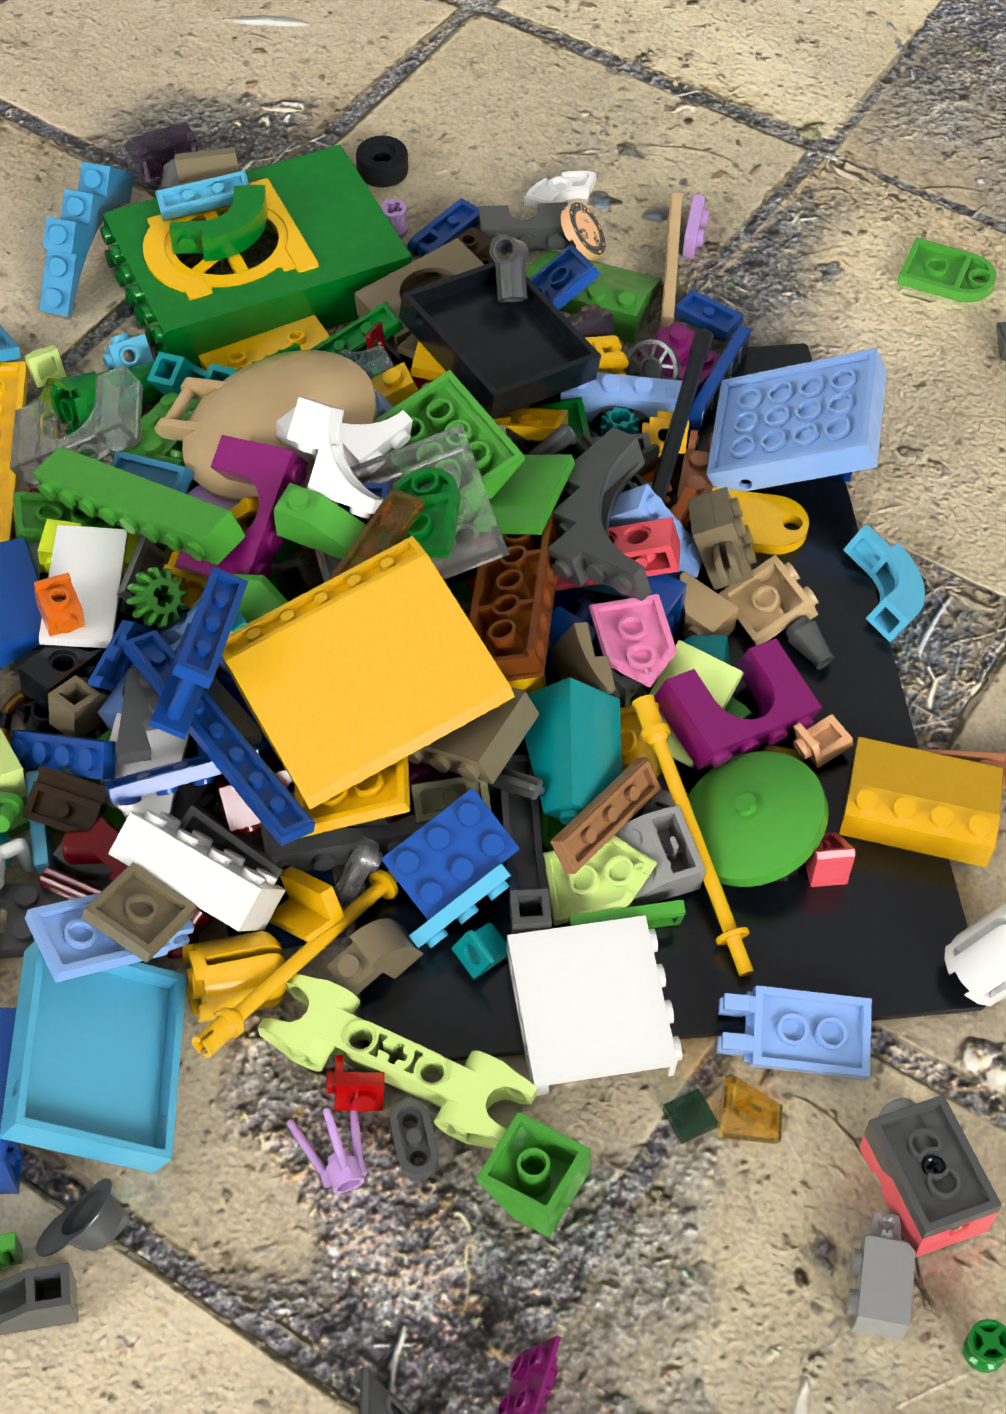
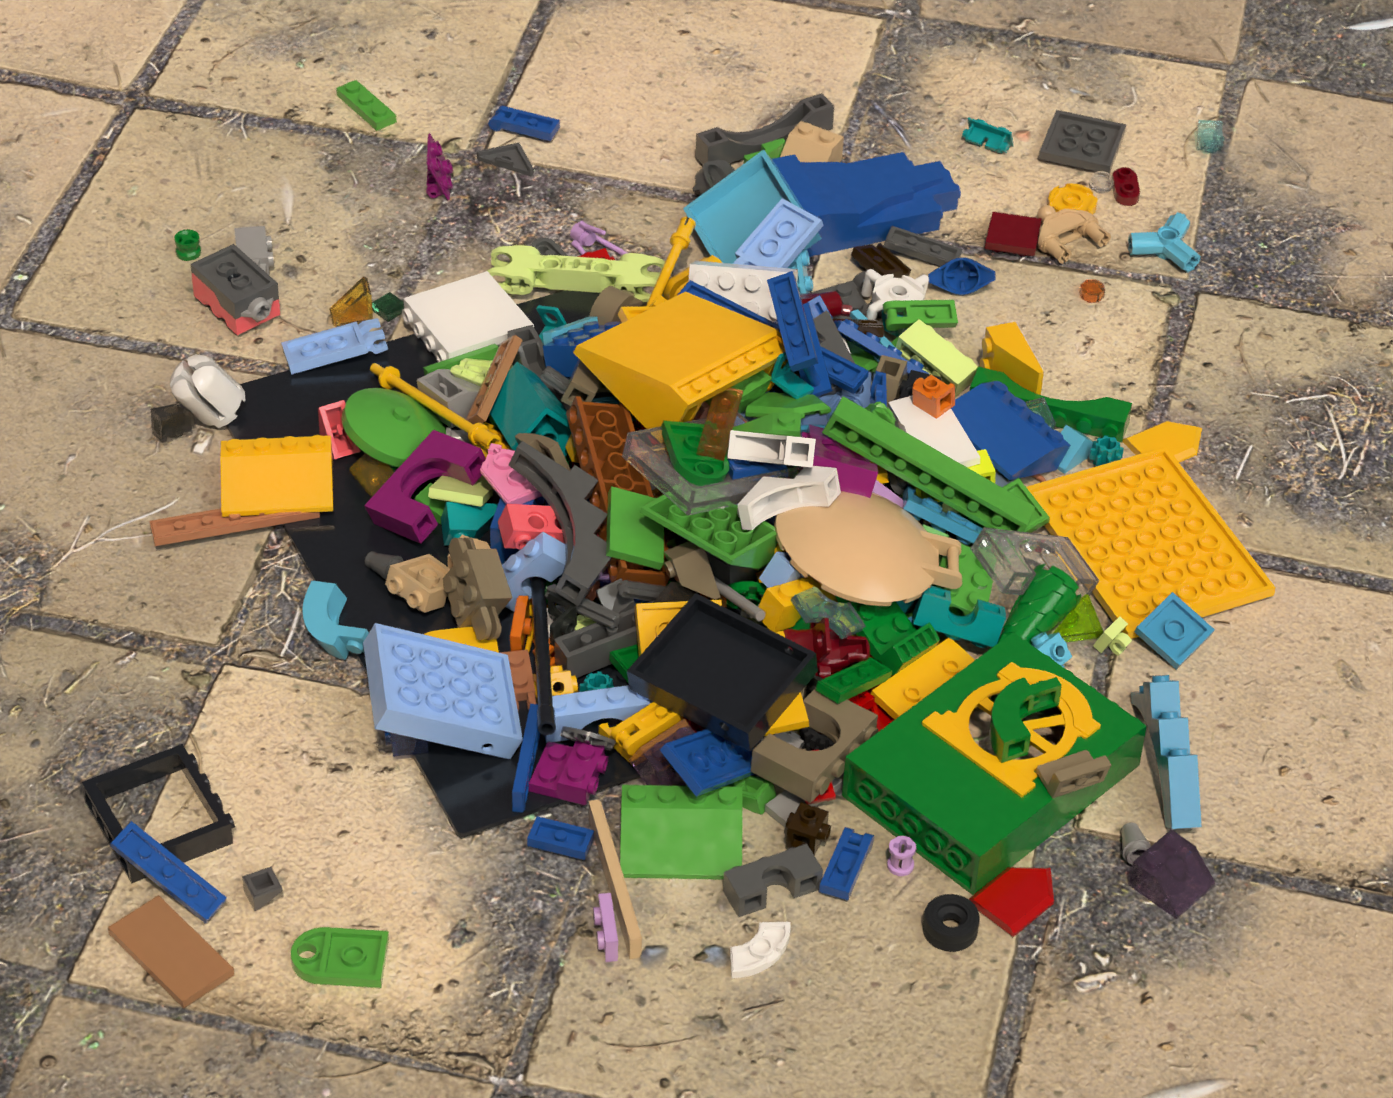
camera: 160 degrees right, 10 degrees down
dark tan plate [82,862,197,963] -> none
medium azure tile [155,170,249,221] -> none
bright green slope [476,1111,591,1238] -> none
dark grey piece [490,234,529,303] -> none
light nougat tile [560,201,606,261] -> none
light nougat bracket [793,714,854,768] -> none

